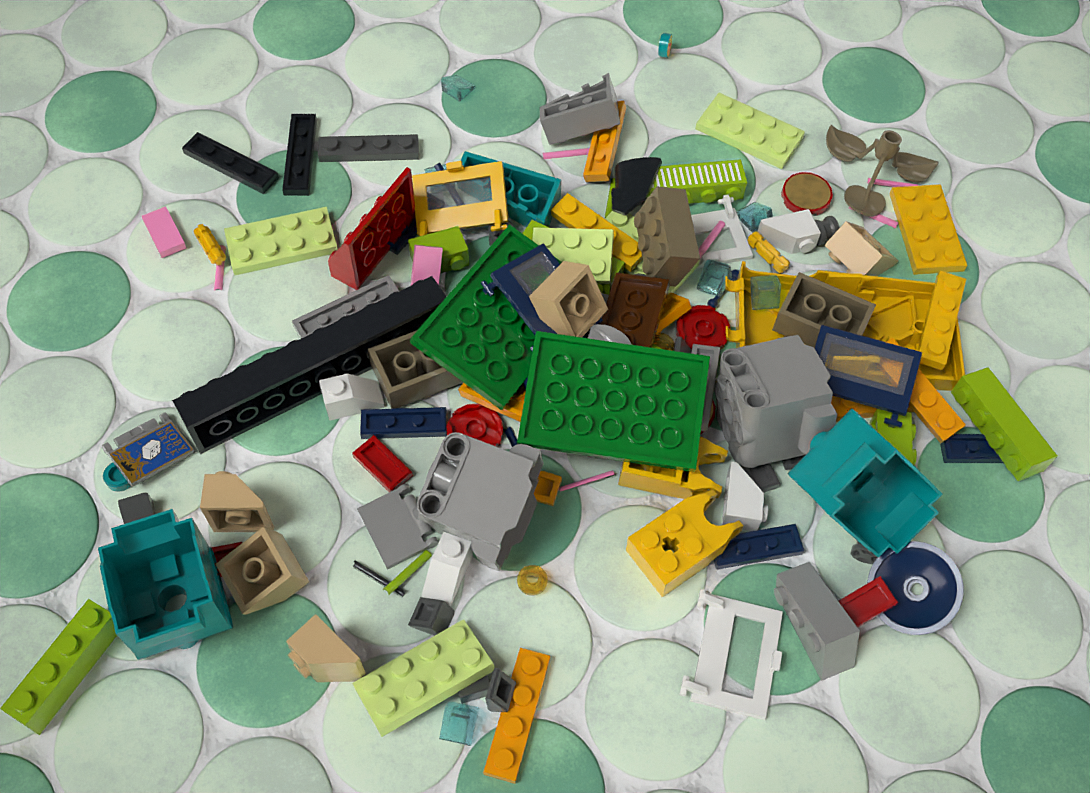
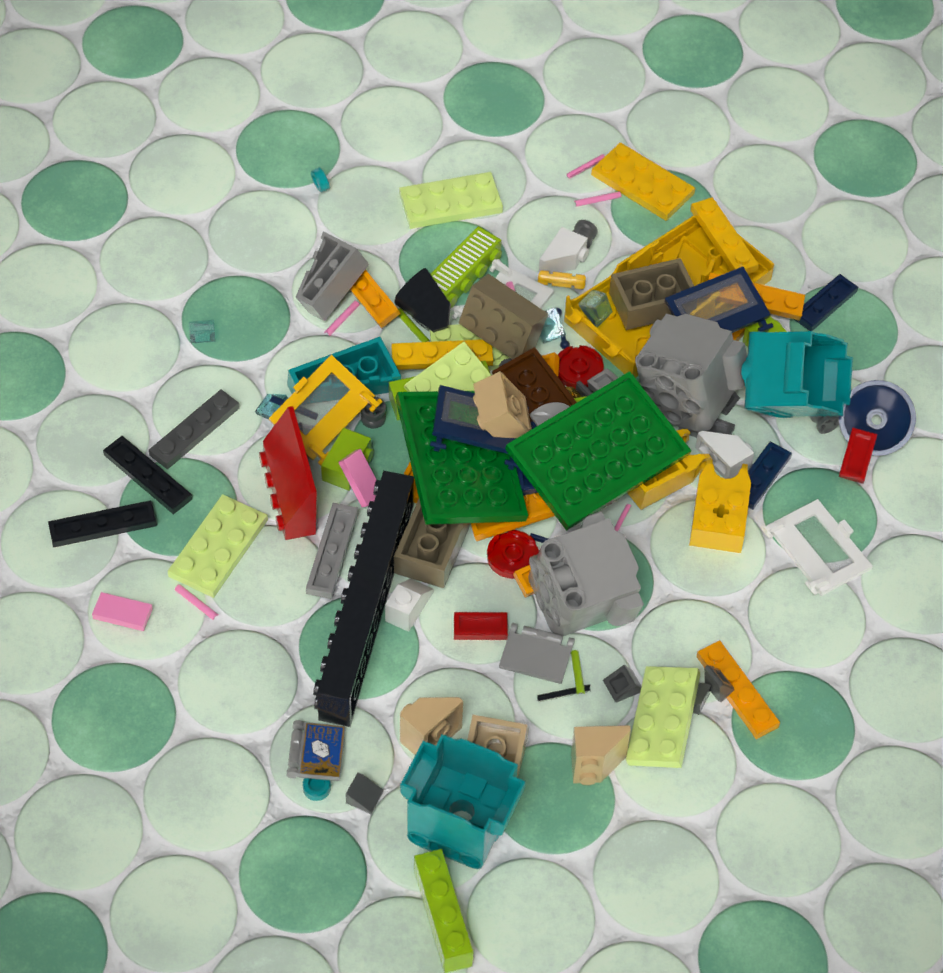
camera: 45 degrees left, 5 degrees down
yellow axle [194,224,226,266] -> none
dark blue tile [360,407,447,439] -> none
white slope [421,531,473,607] -> none
clear light blue slope [439,701,479,746] -> none
clear yellow plate [517,565,548,596] -> none
clear light blue slope [737,202,773,233] -> none
light grey wedge [774,562,860,681] -> none
pearl gold tile [781,172,833,216] -> none
tan slope [825,221,899,276] -> none
dark tan plant [826,125,939,217] -> none
lime brick [951,367,1058,481] -> none

